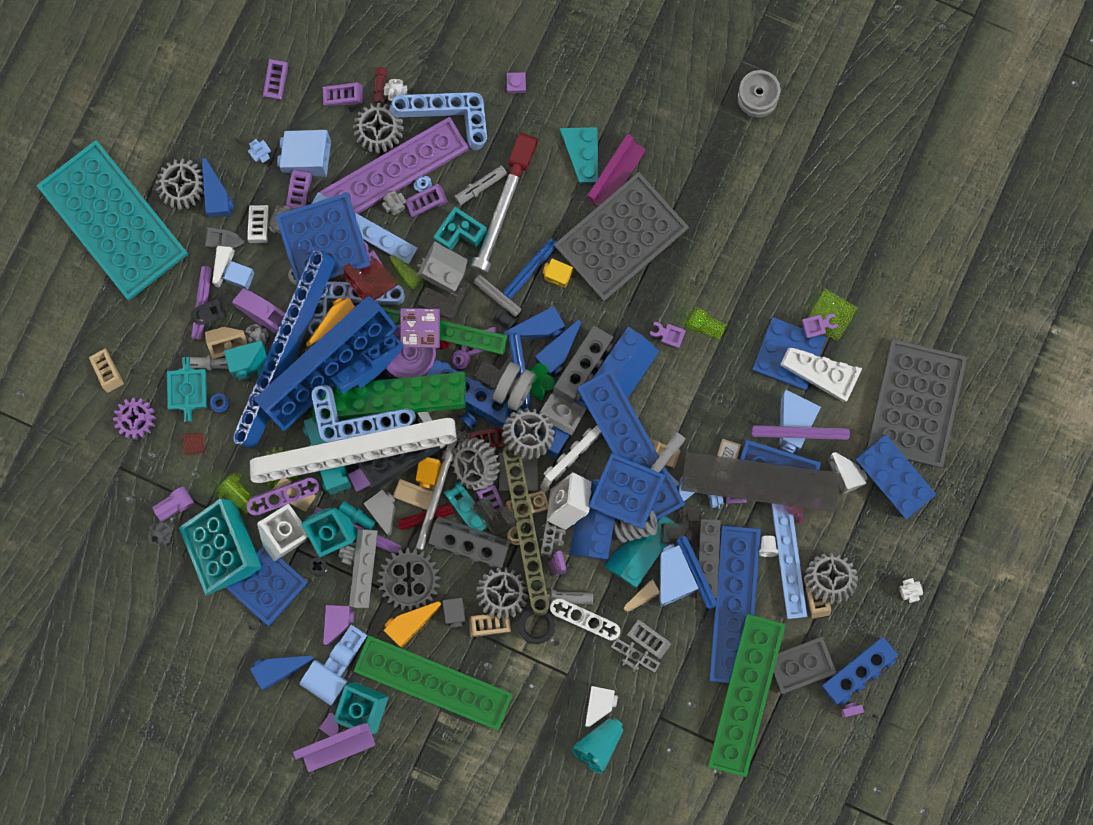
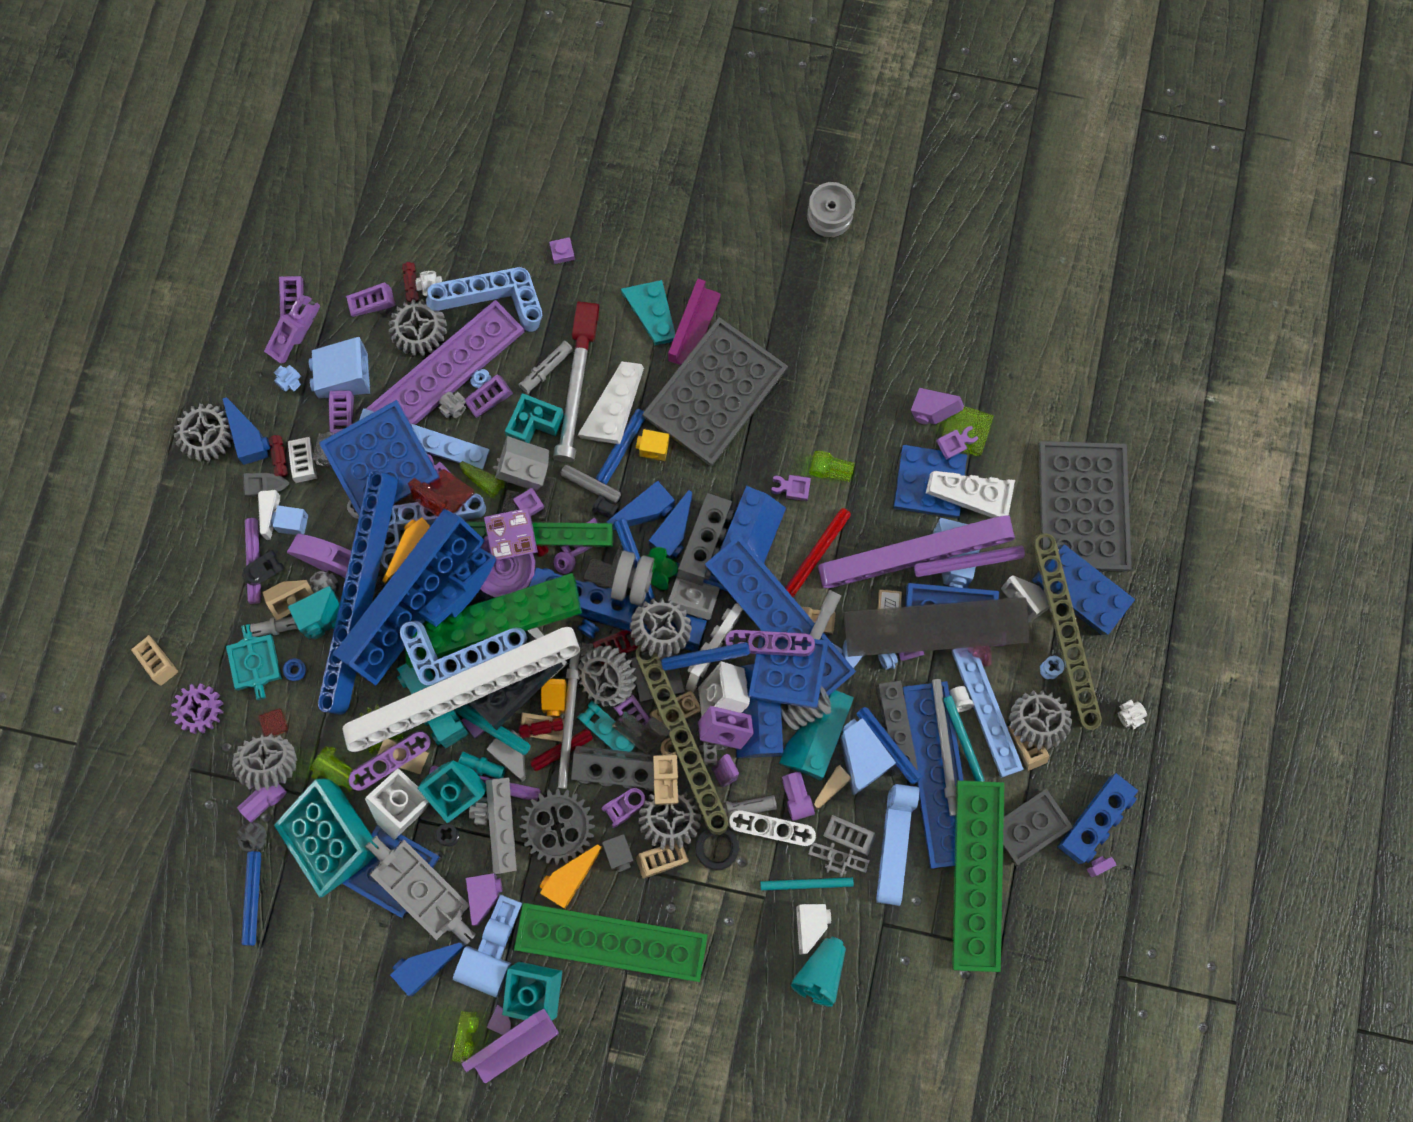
camera: 20 degrees left, 5 degrees down
teal plate [37,140,188,301] -> none
clear smoke plate [660,506,701,547] -> none
none -> light grey gear [232,733,297,791]
none -> blue axle [241,851,261,946]
none -> medium lavender plate [264,295,320,363]
none -> dark red axle [269,435,288,477]
none -> light grey plate [365,836,476,945]
none -> clear neon green plate [452,1011,479,1063]
none -> teal axle [455,704,531,755]
none -> medium lavender plate [513,488,544,516]
none -> dark red axle [519,718,564,738]
none -> white wing [578,362,644,444]
none -> medium lavender piece [601,788,646,828]
none -> tan slope [653,755,678,805]
none -> blue axle [661,642,750,671]
none -> medium lavender brick [698,706,754,749]
none -> medium lavender beam [725,630,815,656]
none -> teal bar [760,877,854,891]
none -> medium lavender piece [782,772,815,821]
none -> red axle [785,508,851,597]
none -> medium lavender beam [818,515,1015,588]
none -> light blue beam [876,784,919,906]
none -> medium lavender slope [911,388,964,424]
none -> light grey bar [932,679,956,816]
none -> teal bar [943,695,985,782]
none -> olive beam [1033,533,1102,730]
none -> light blue bush [1040,656,1064,679]

